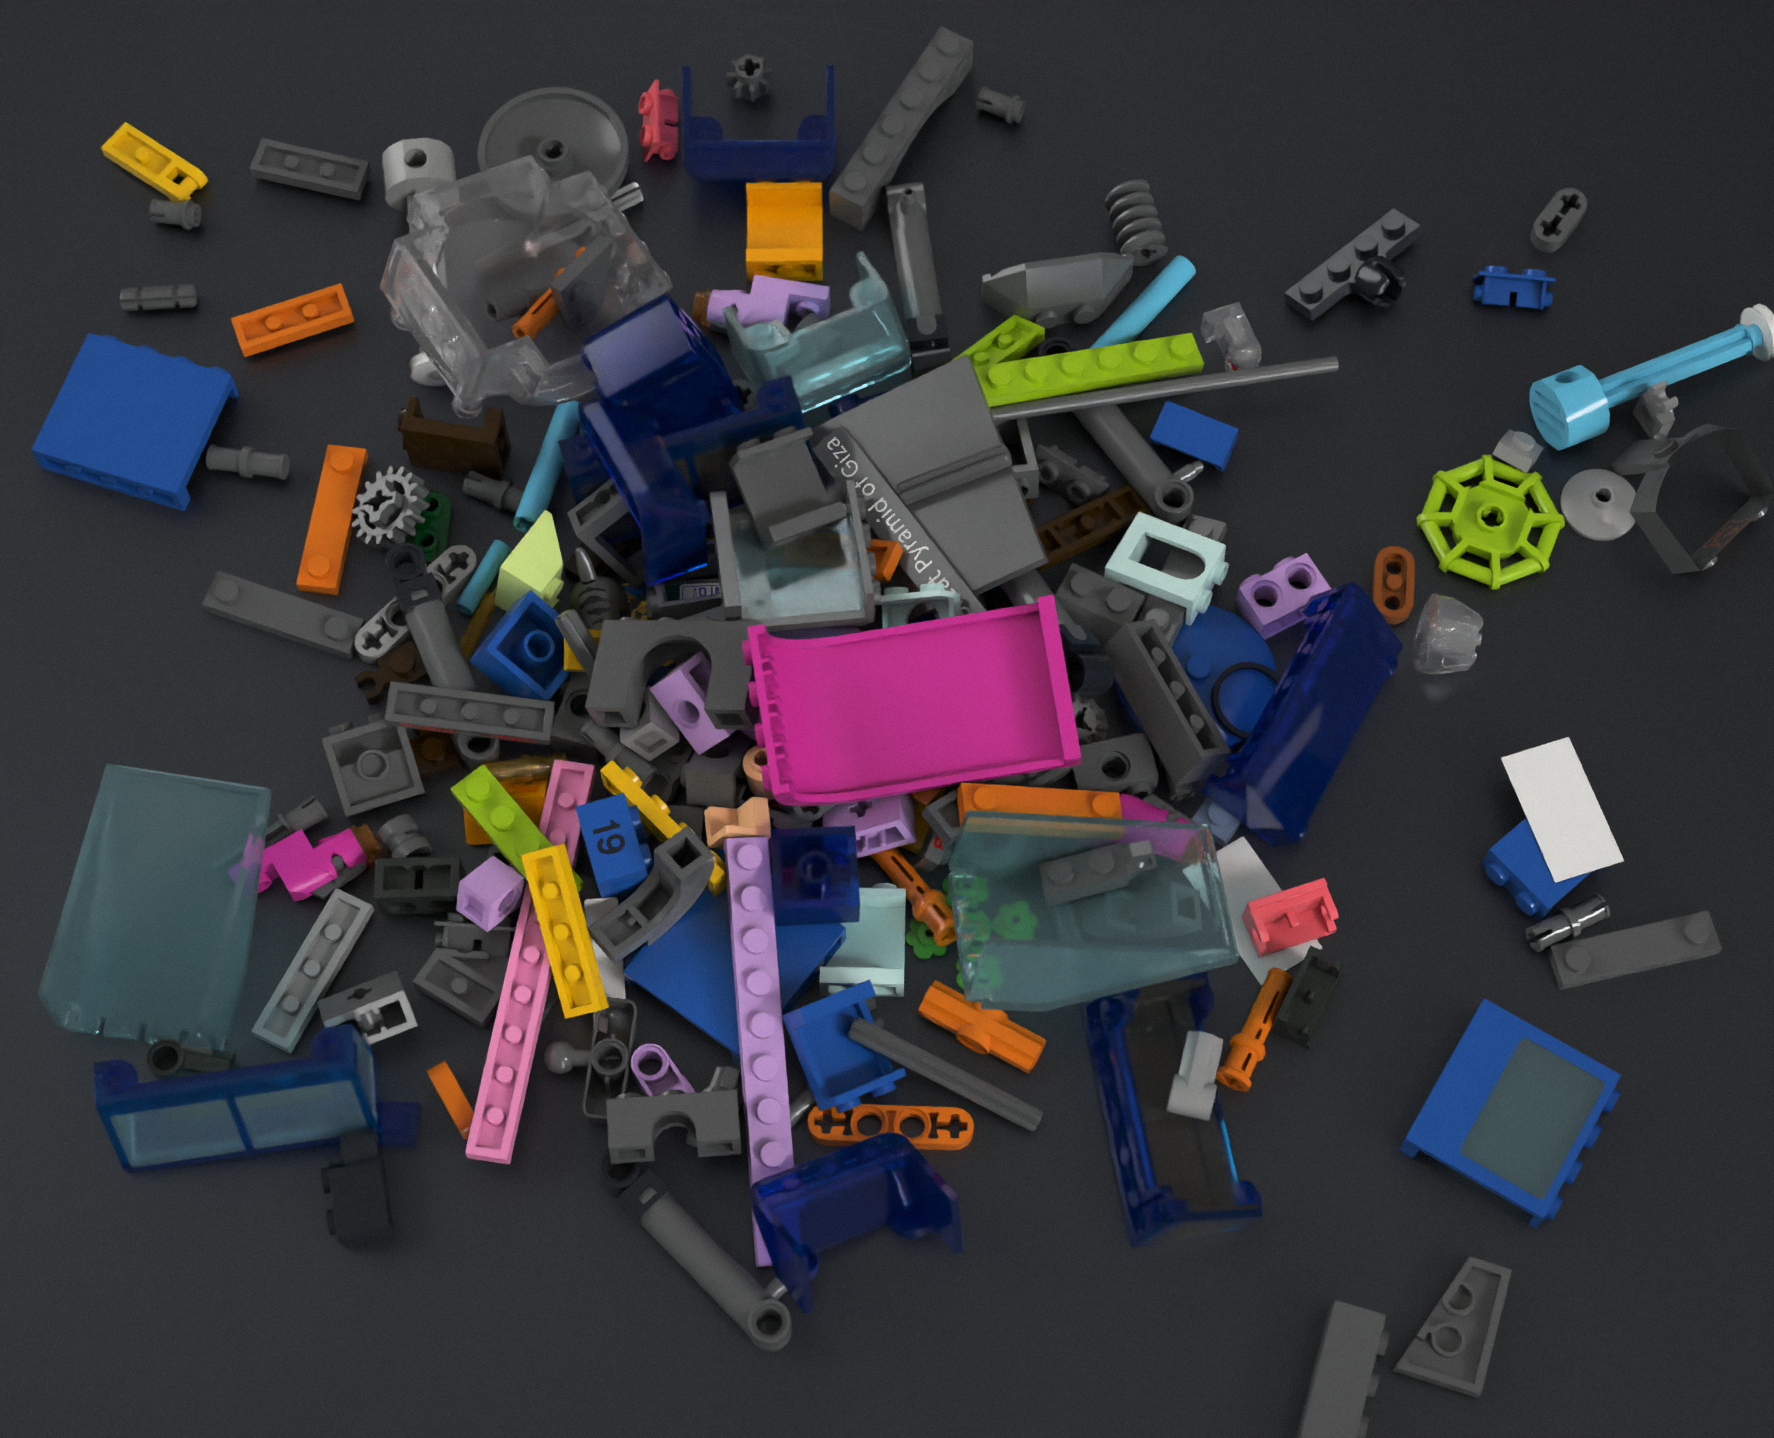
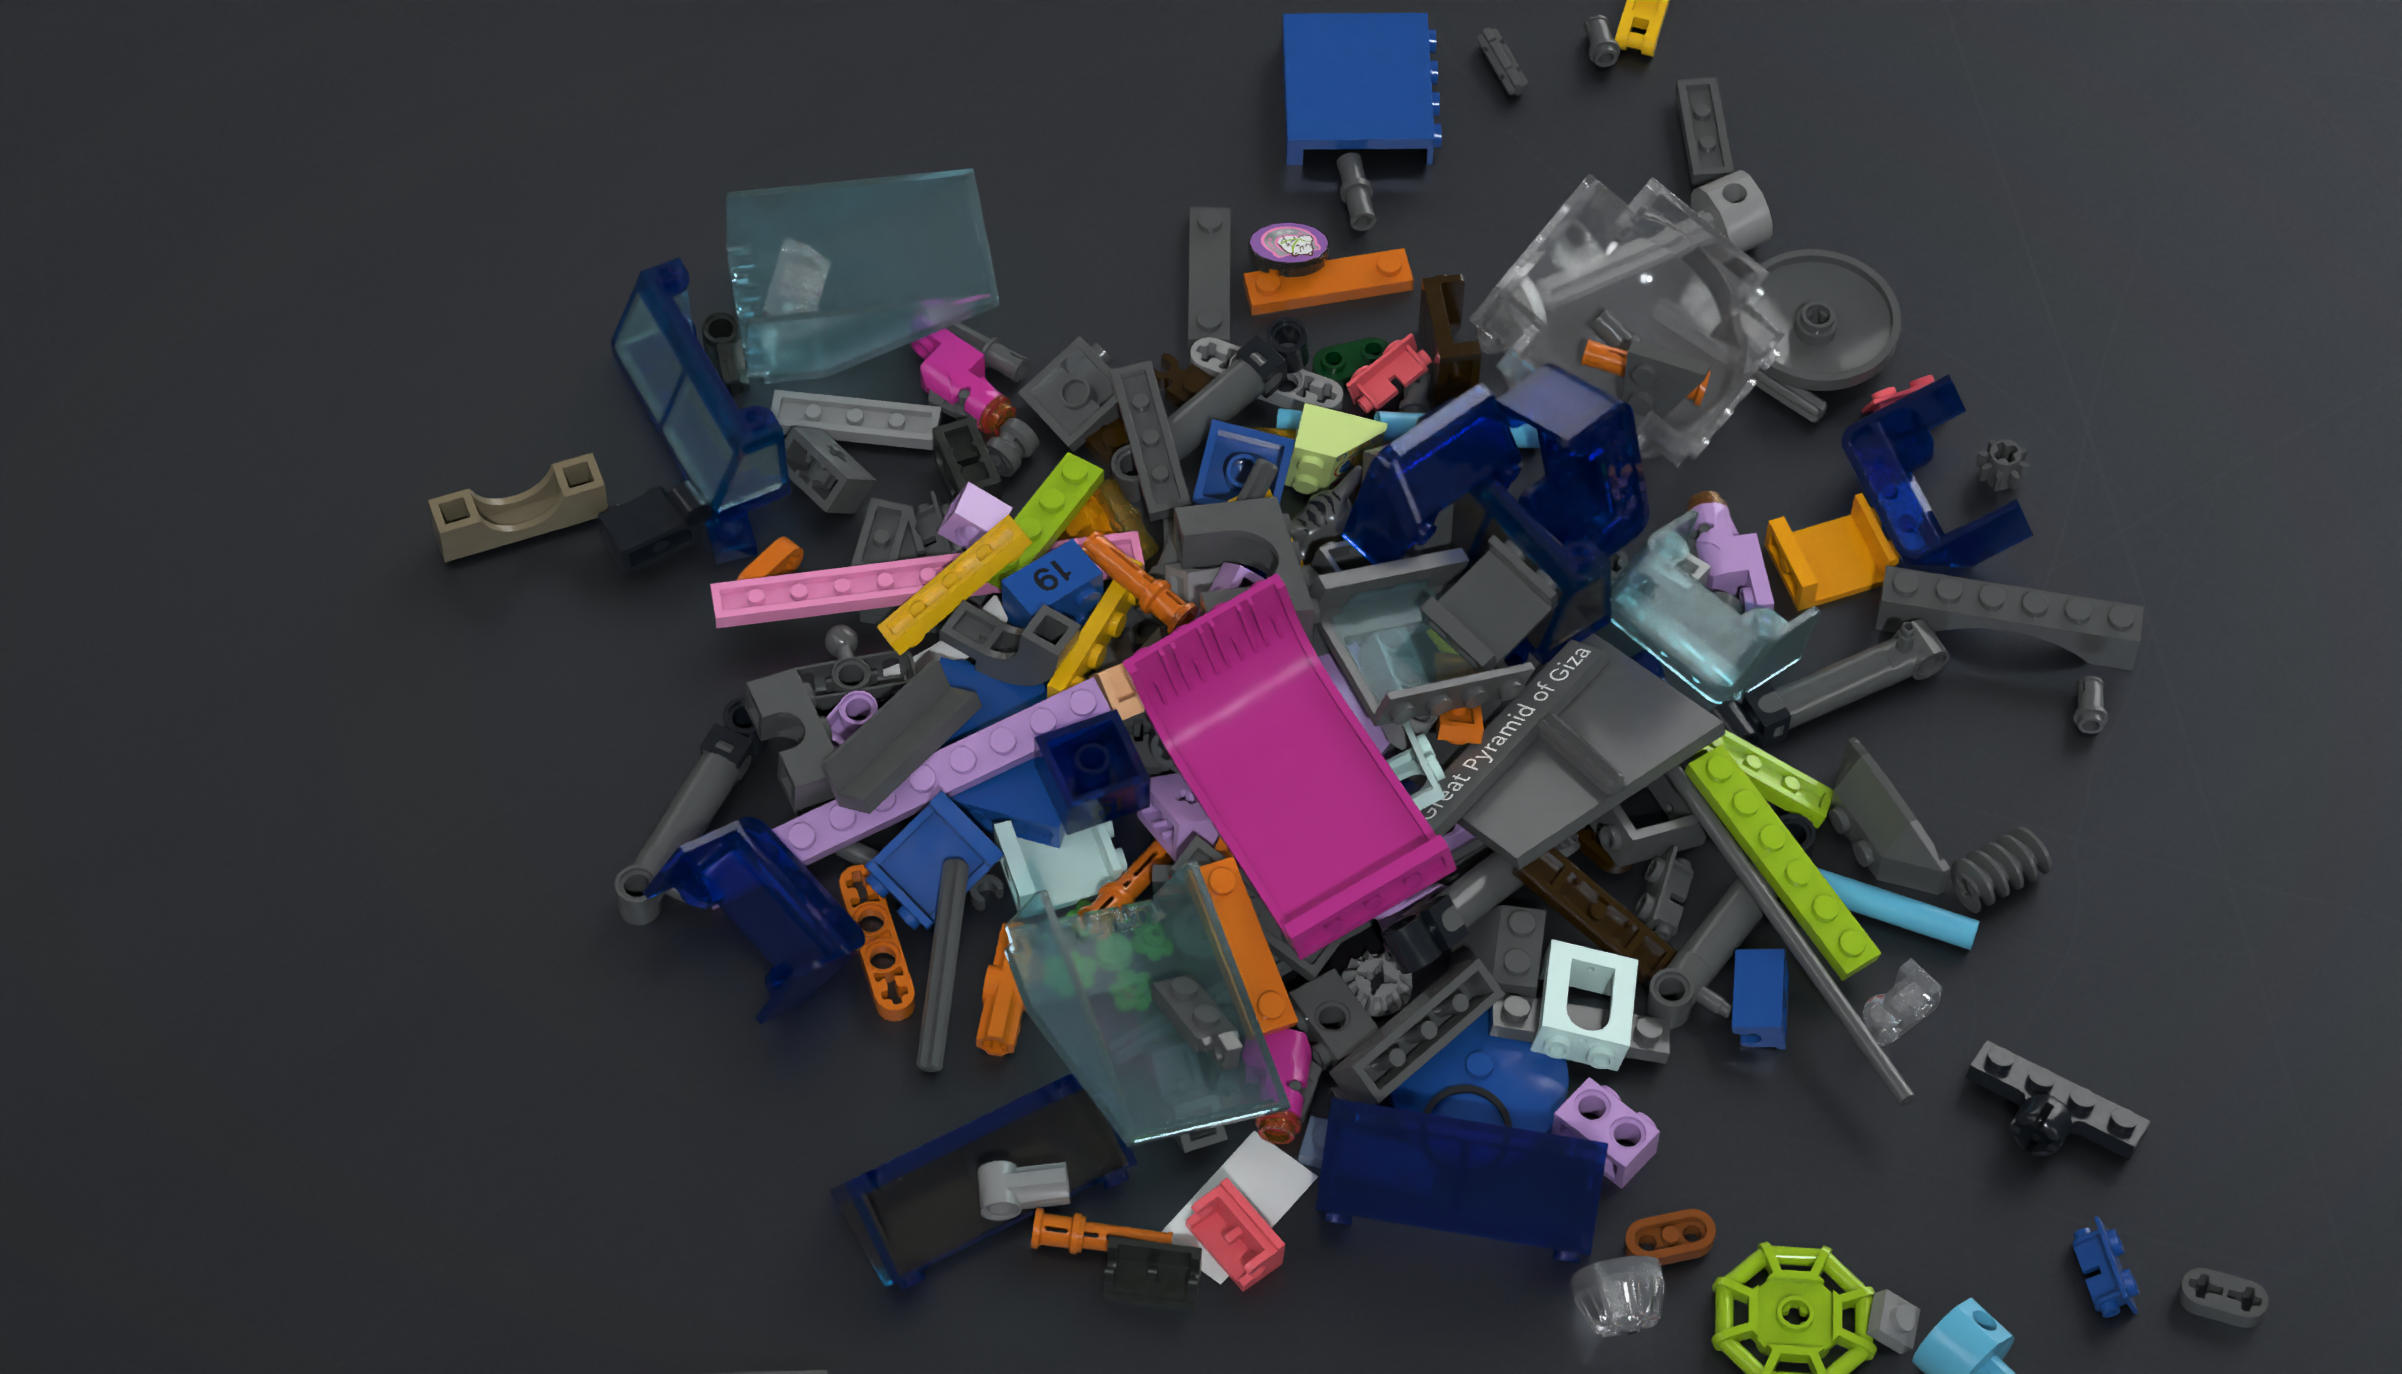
camera: 70 degrees right, 10 degrees down
orange plate [231,283,355,357] -> none
dark grey gear [352,466,430,551] -> none
none -> dark tan arch [428,452,608,562]
none -> clear piece [762,236,831,322]
none -> dark grey panel [821,660,983,814]
none -> orange pin [1082,531,1199,634]
none -> tile [1248,222,1330,277]
none -> coral hinge [1346,333,1432,414]

